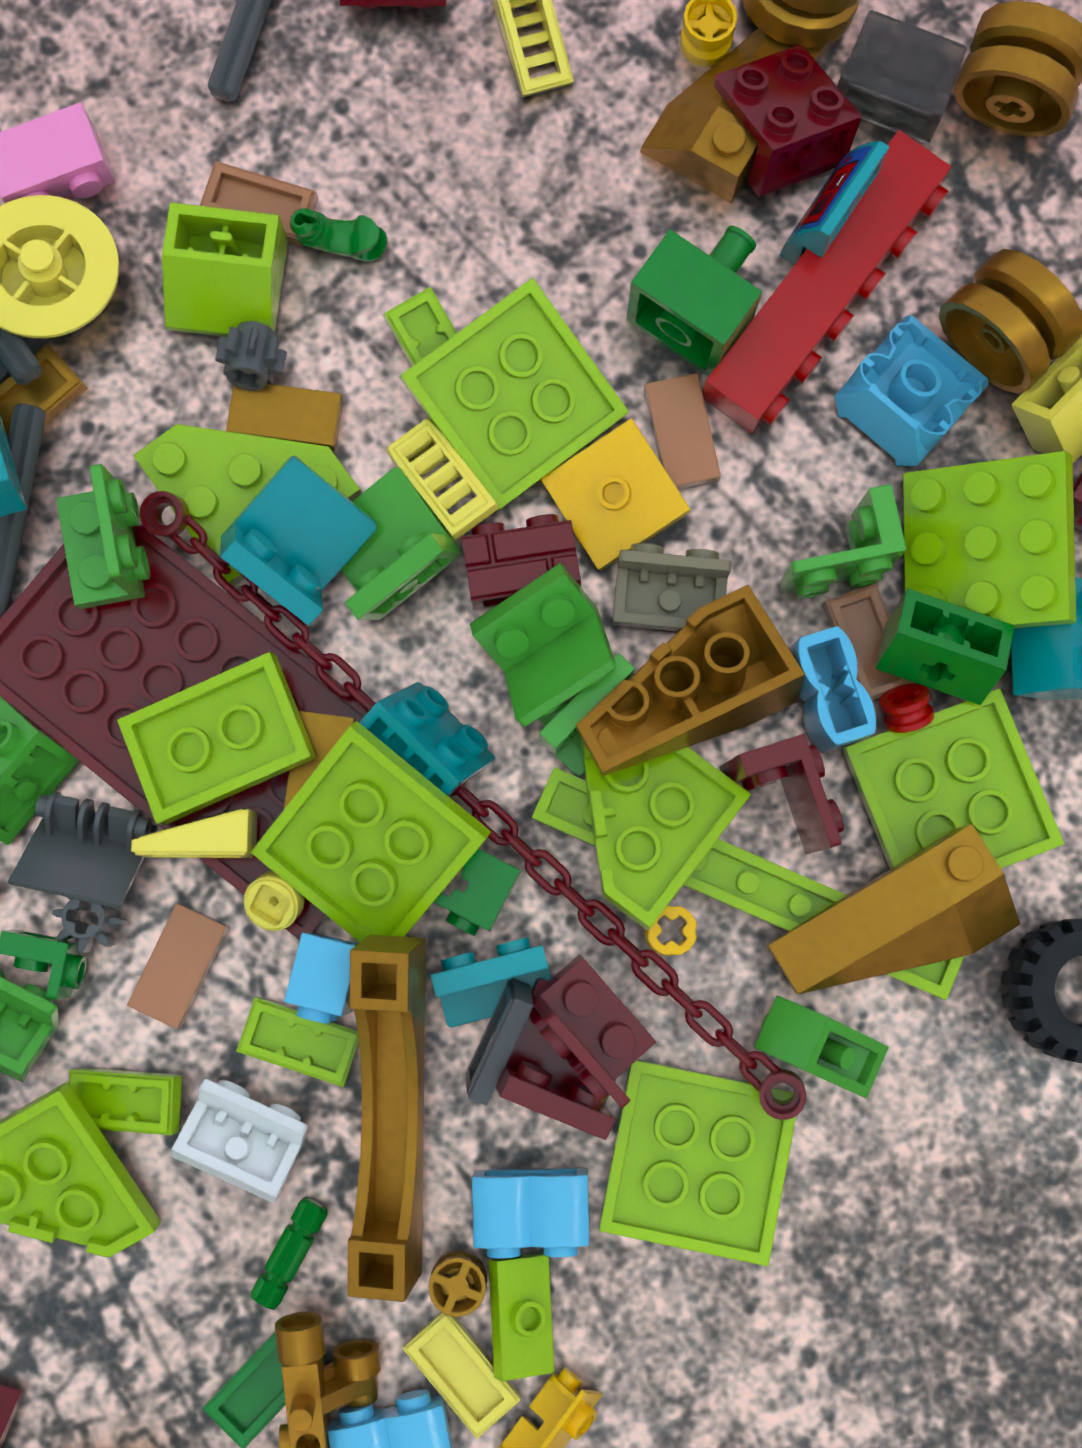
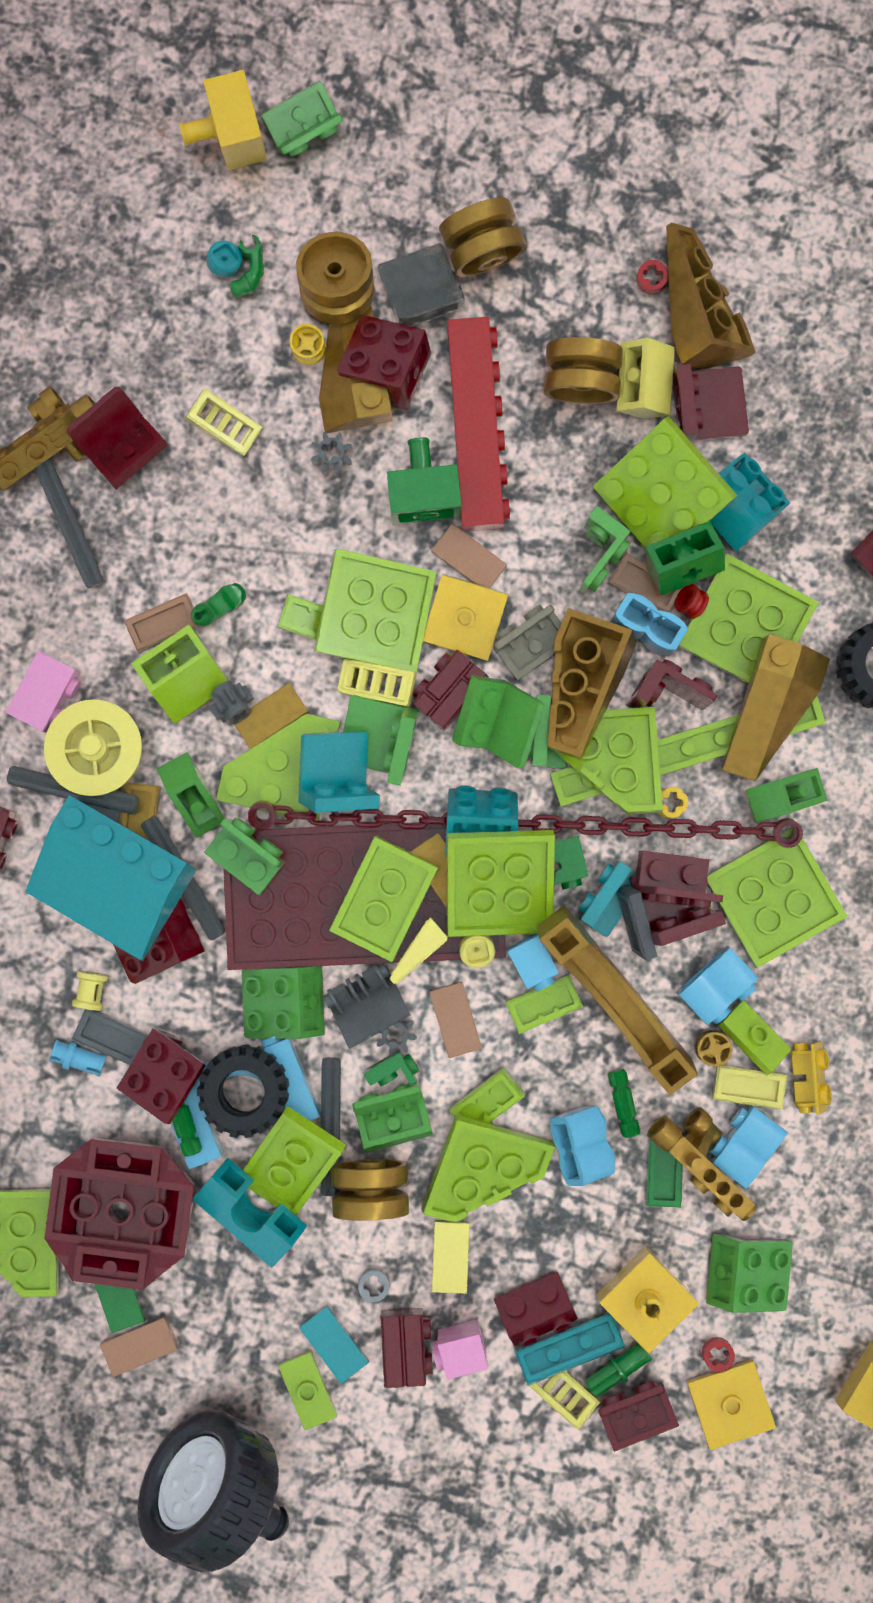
camera: 40 degrees left, 5 degrees up
white bracket [171,1079,308,1204] -> none
teal slope [779,141,890,265] -> none
medium azure slope [834,315,988,466] -> none
none -> bright green slope [157,752,225,838]
none -> dark grey gear [311,432,353,476]
none -> medium azure brick [550,1106,615,1186]

